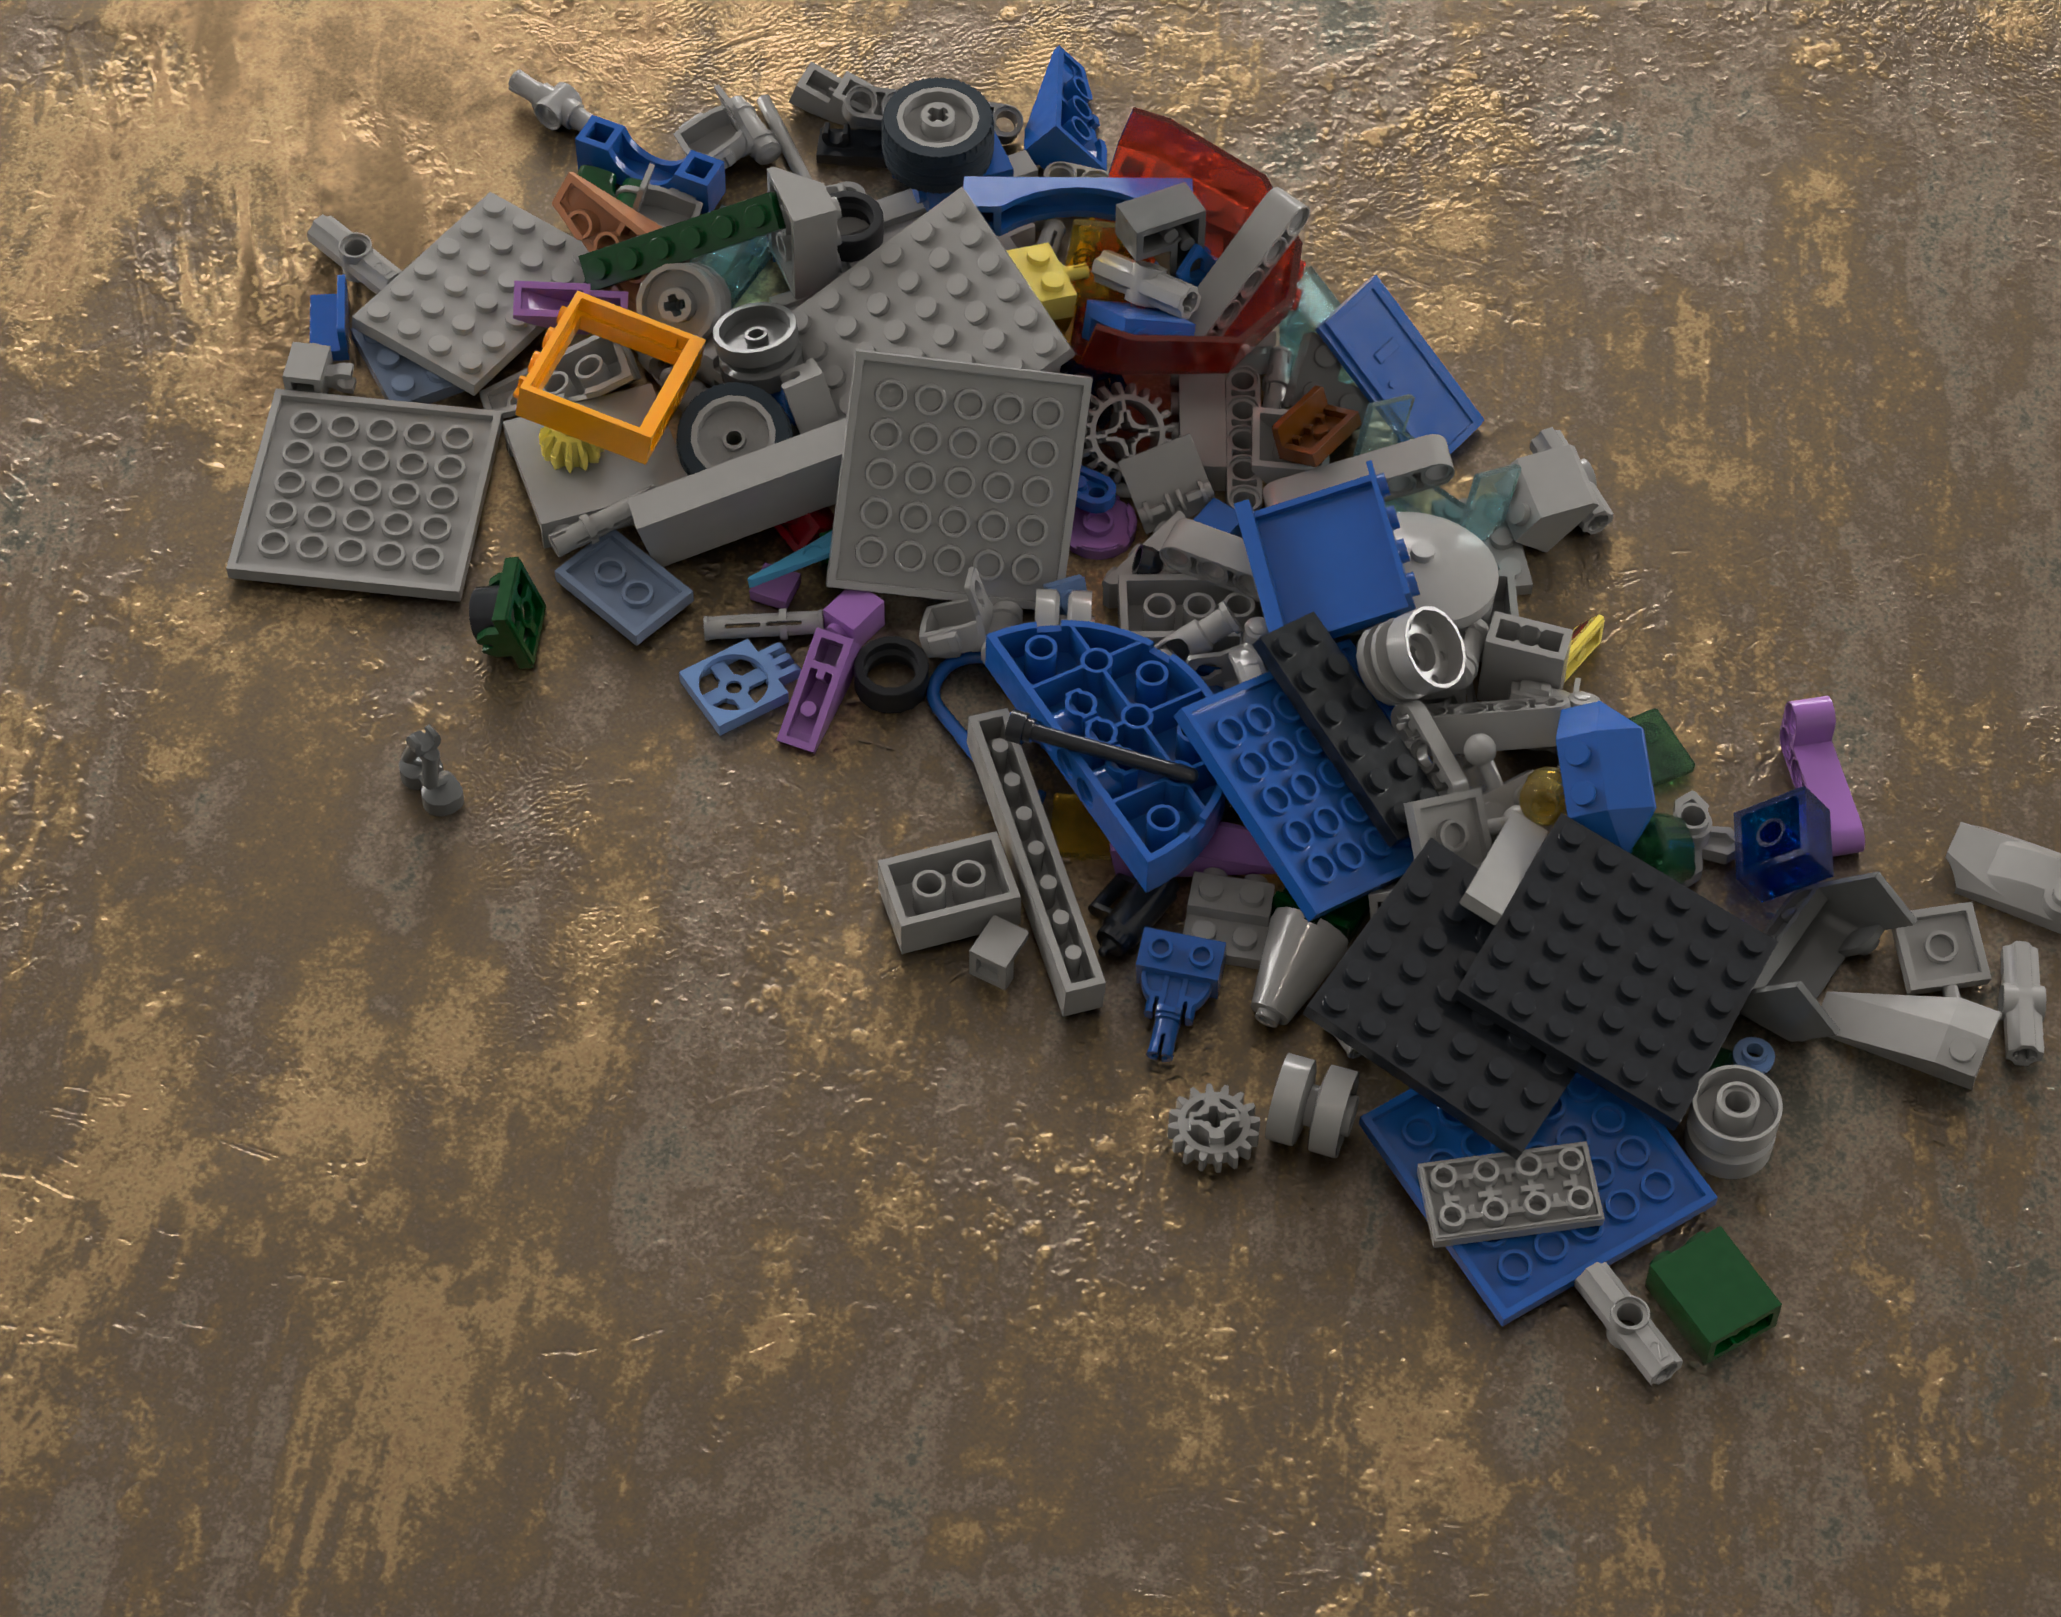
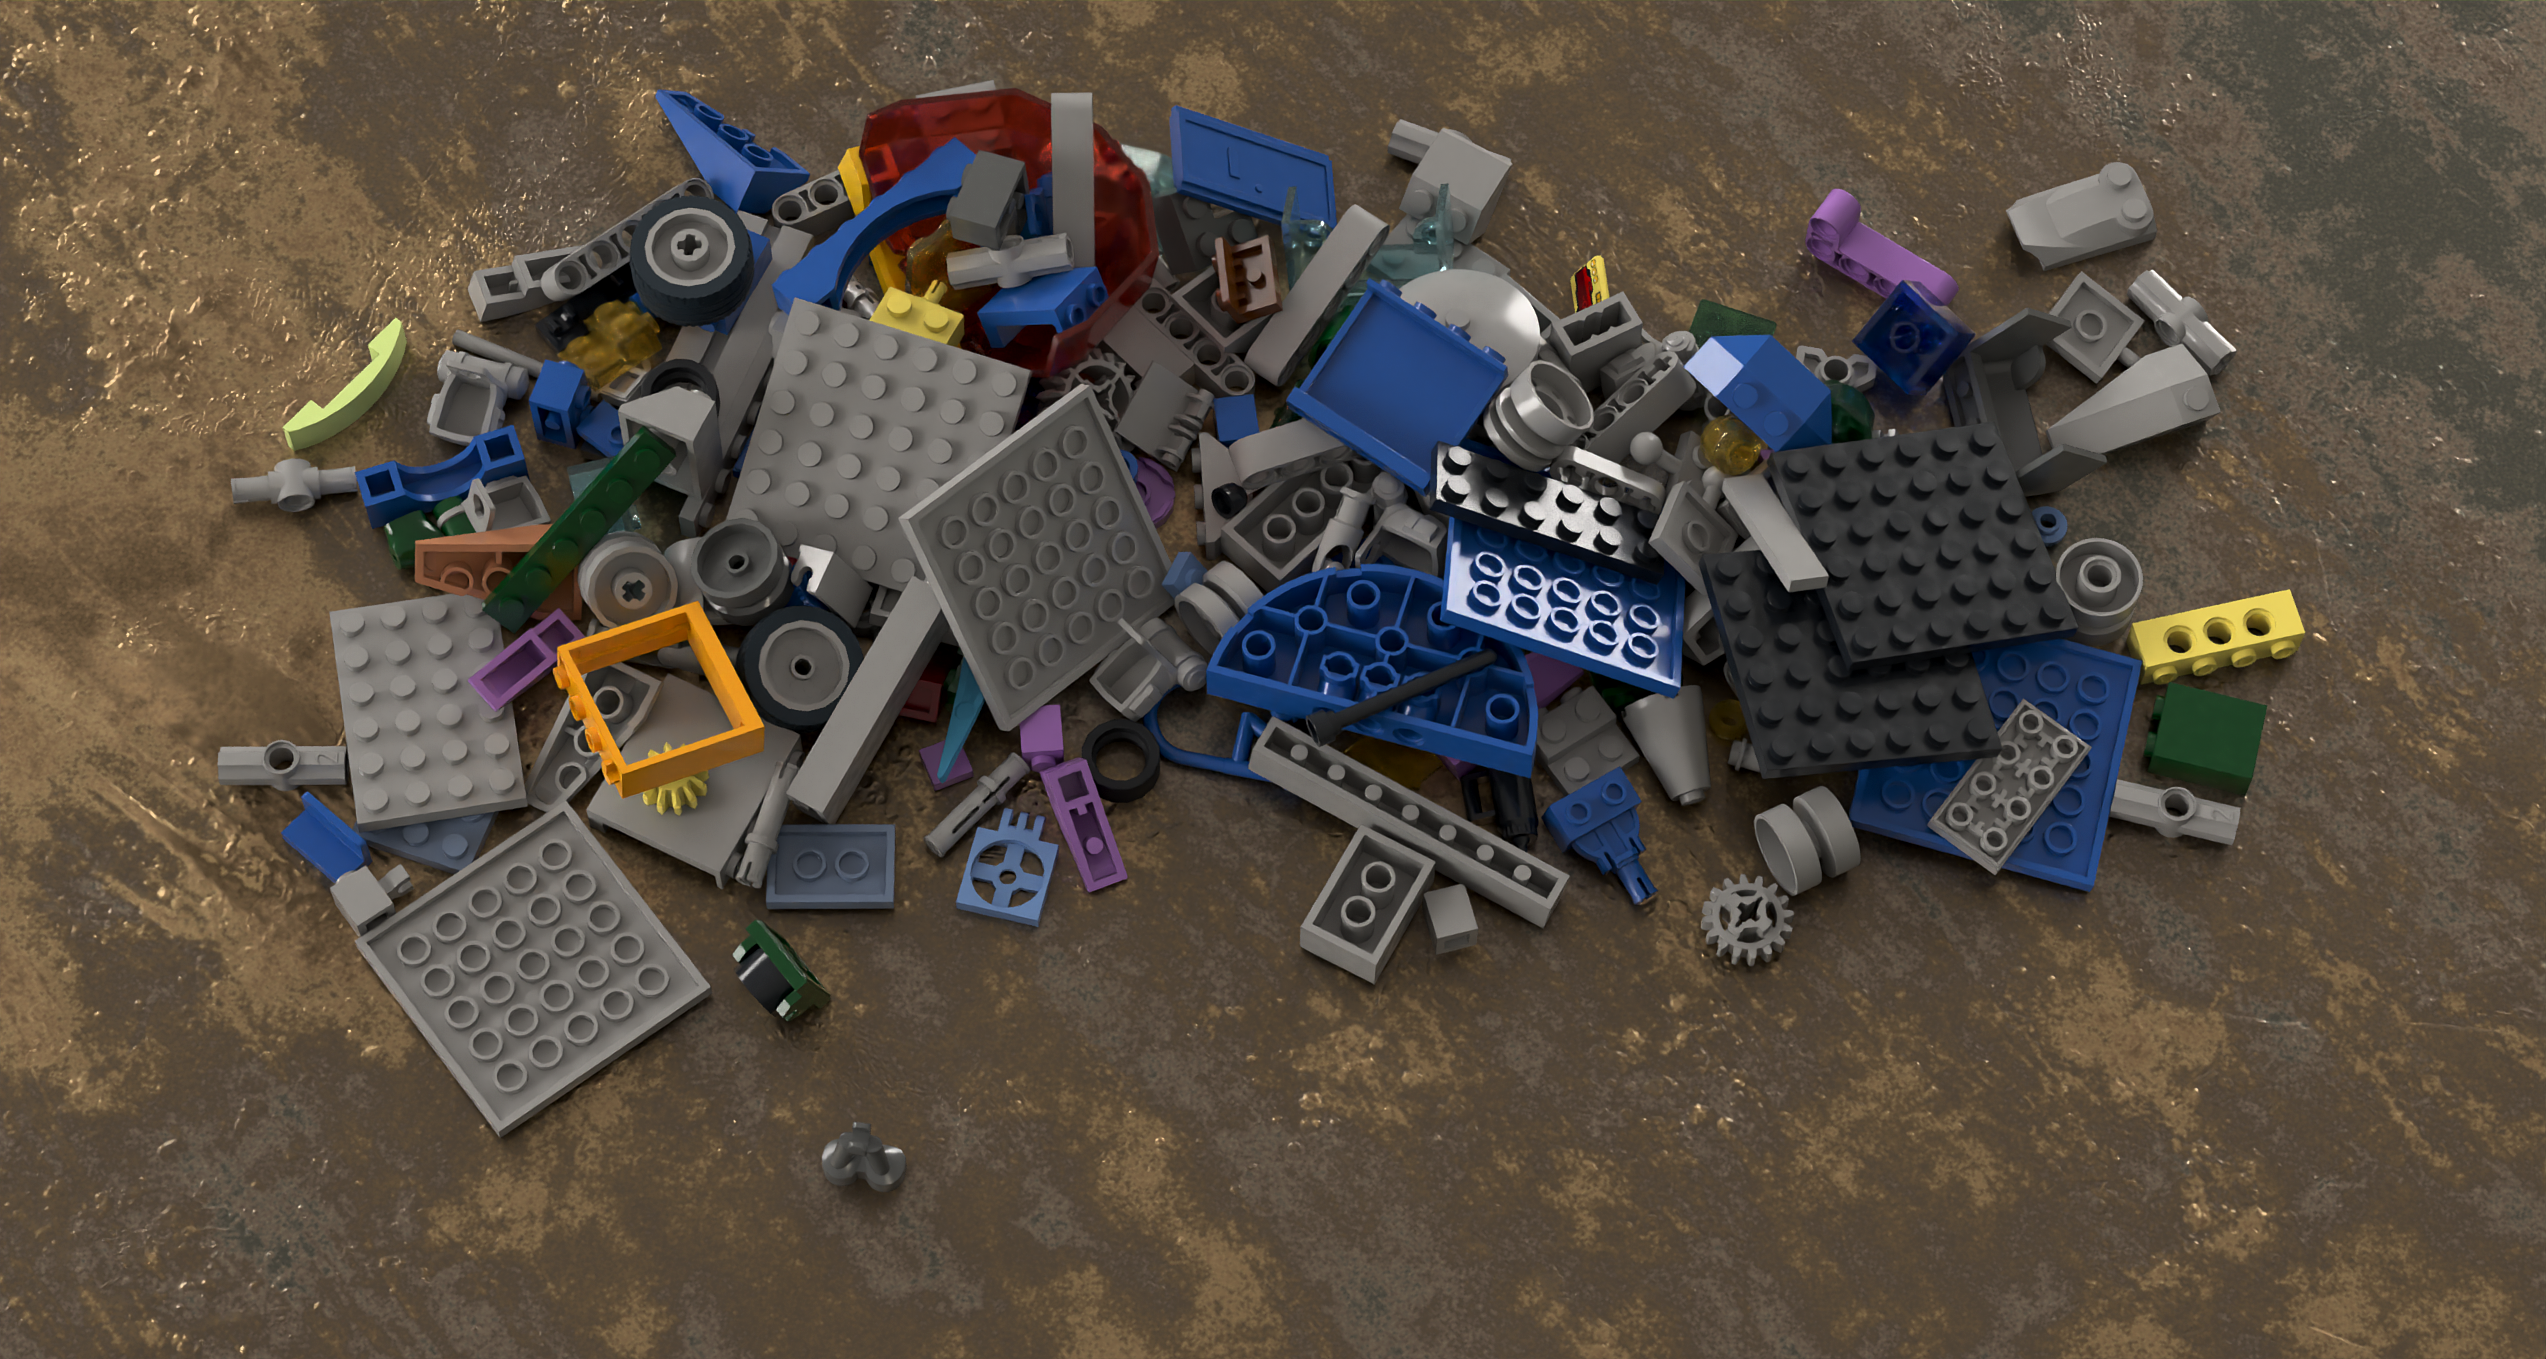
camera: 45 degrees left, 10 degrees up
none -> yellowish green slope [283,318,407,451]
none -> blue brick [529,359,595,450]
none -> clear yellow plate [557,300,663,392]
none -> light yellow brick [2126,589,2305,685]

